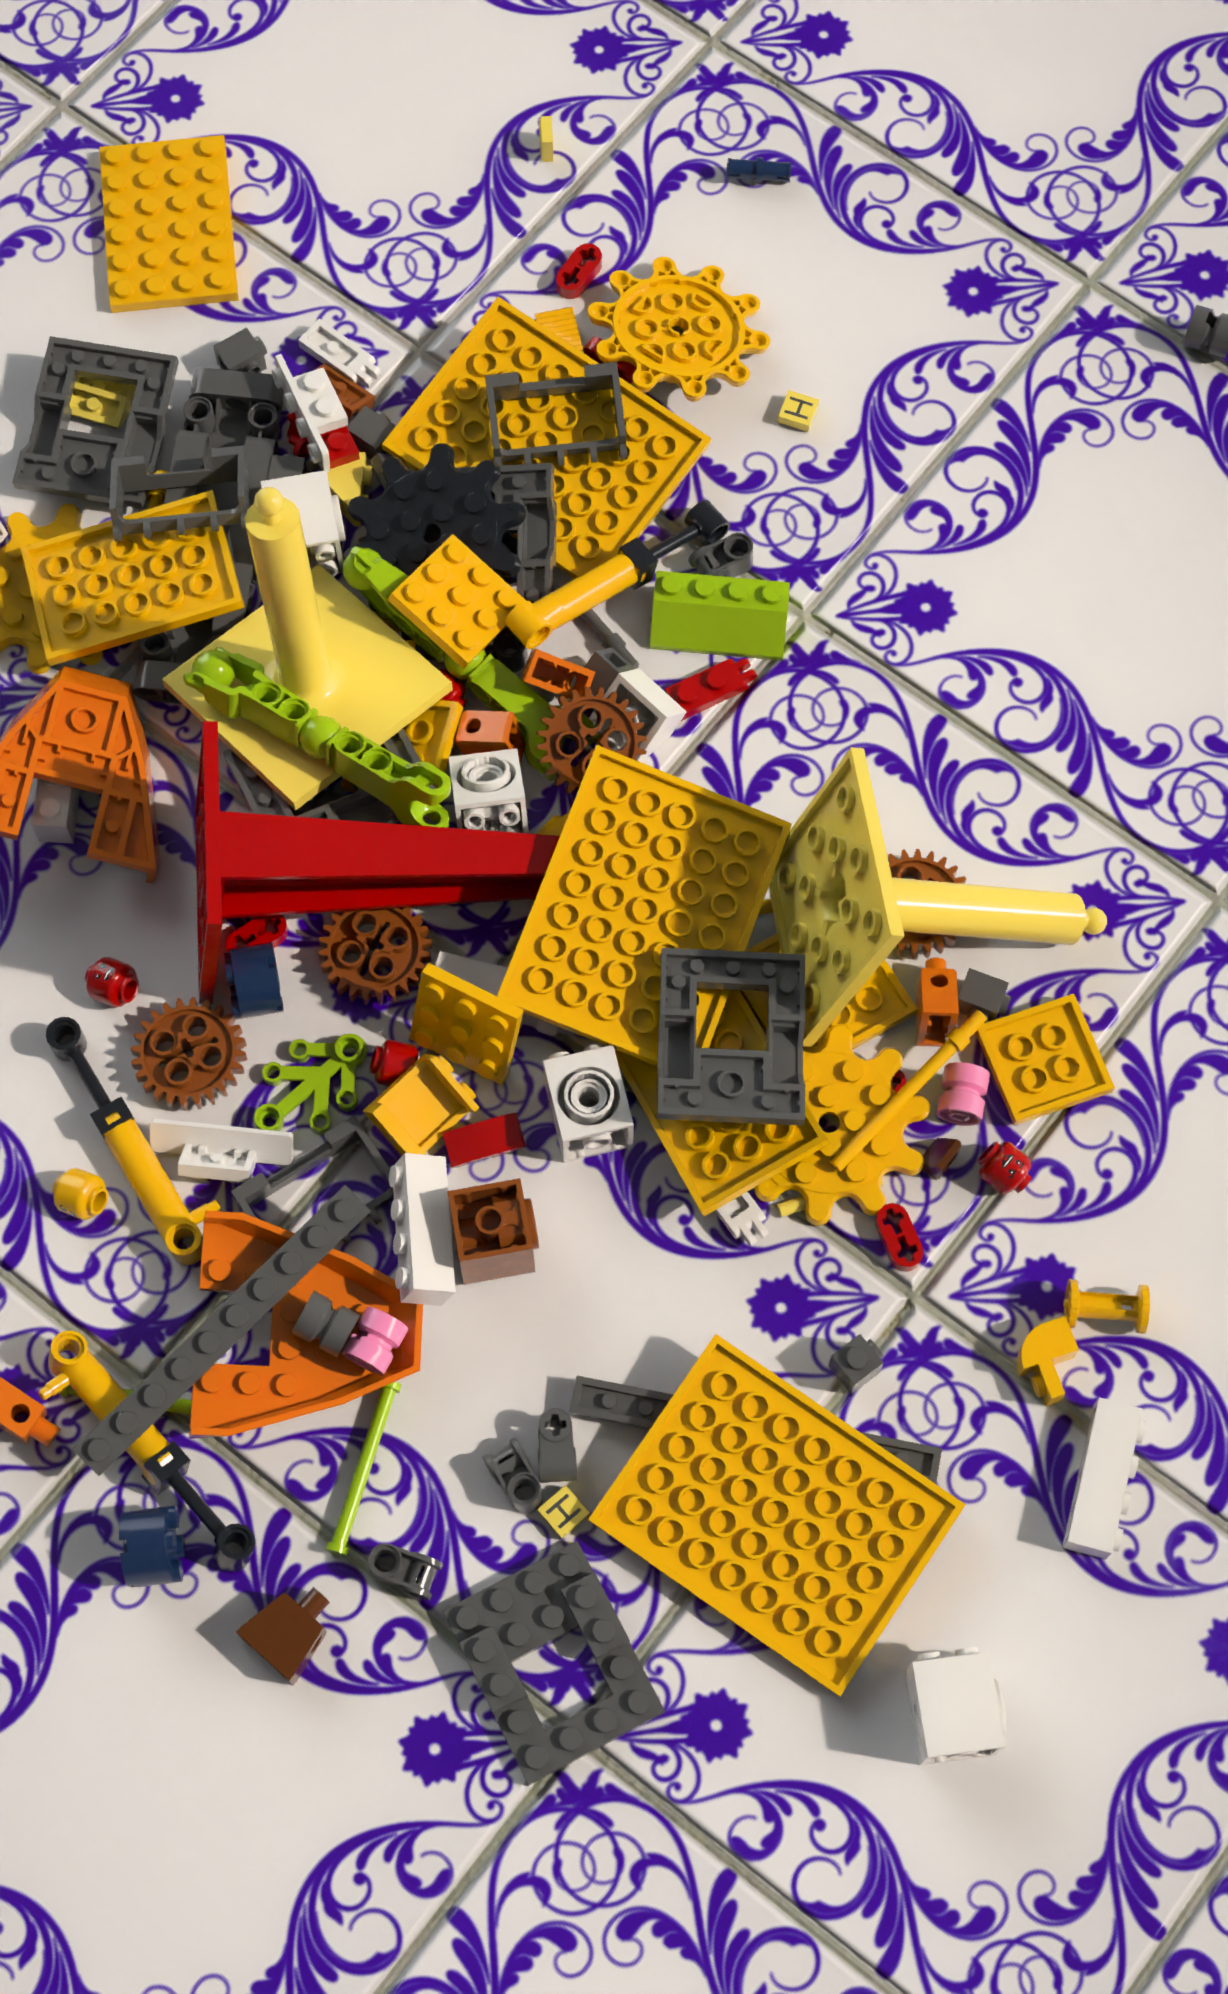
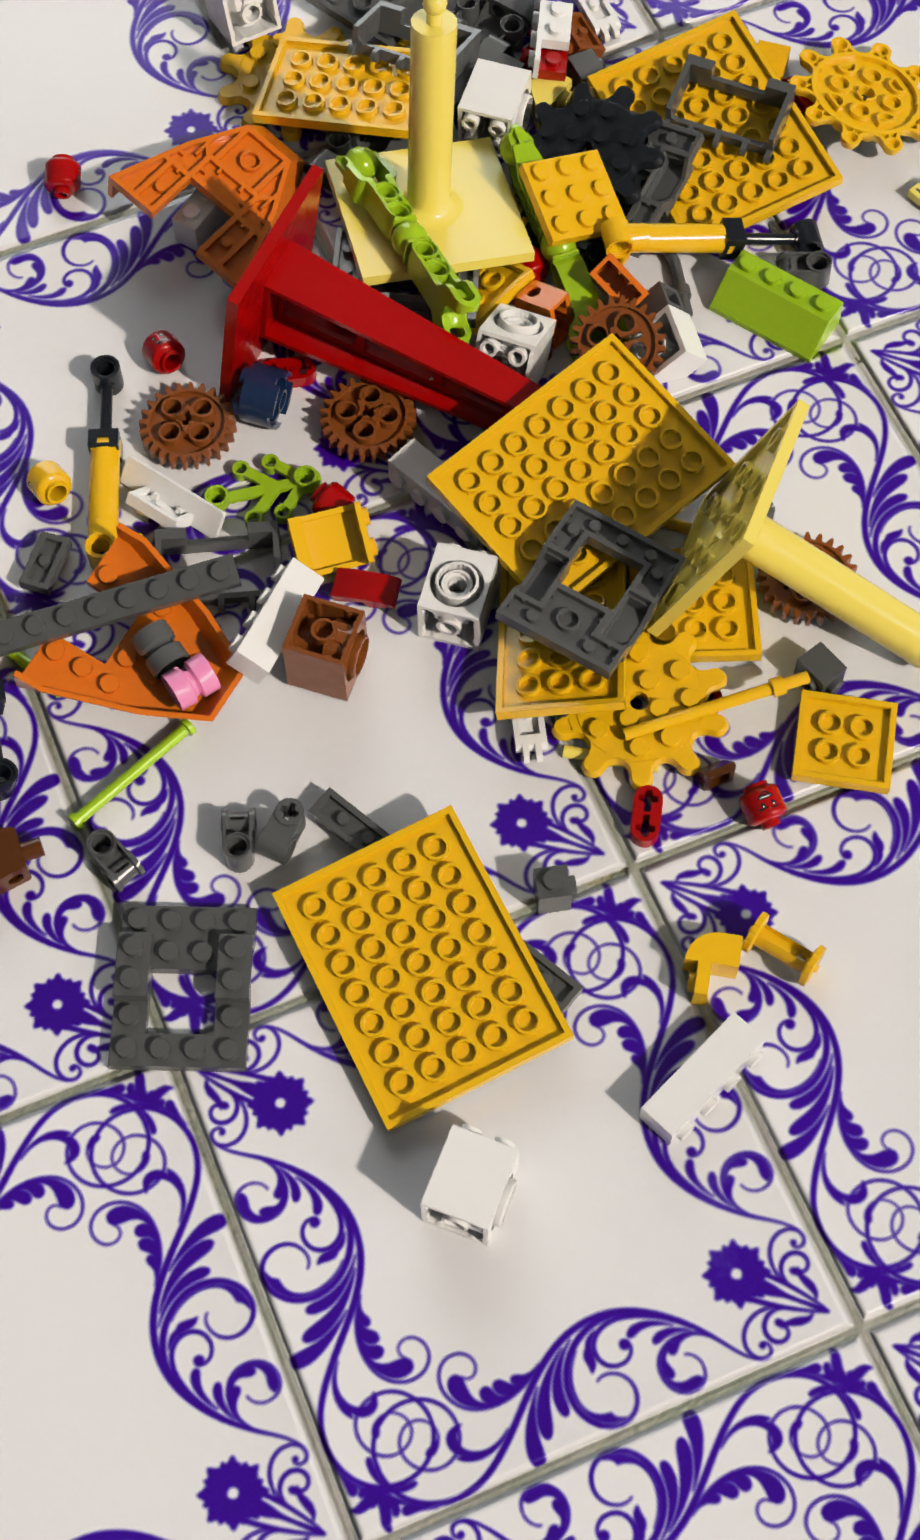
camera: 30 degrees right, 5 degrees down
yellow plate [409,963,524,1085] -> none
light yellow tile [537,1485,590,1540] -> none
red beam [556,243,602,299] -> none
red hinge [664,658,757,721] -> none
orange torso [916,957,959,1047] -> none
bright pink wheel [936,1062,990,1126] -> none
none -> dark grey plate [18,531,73,596]

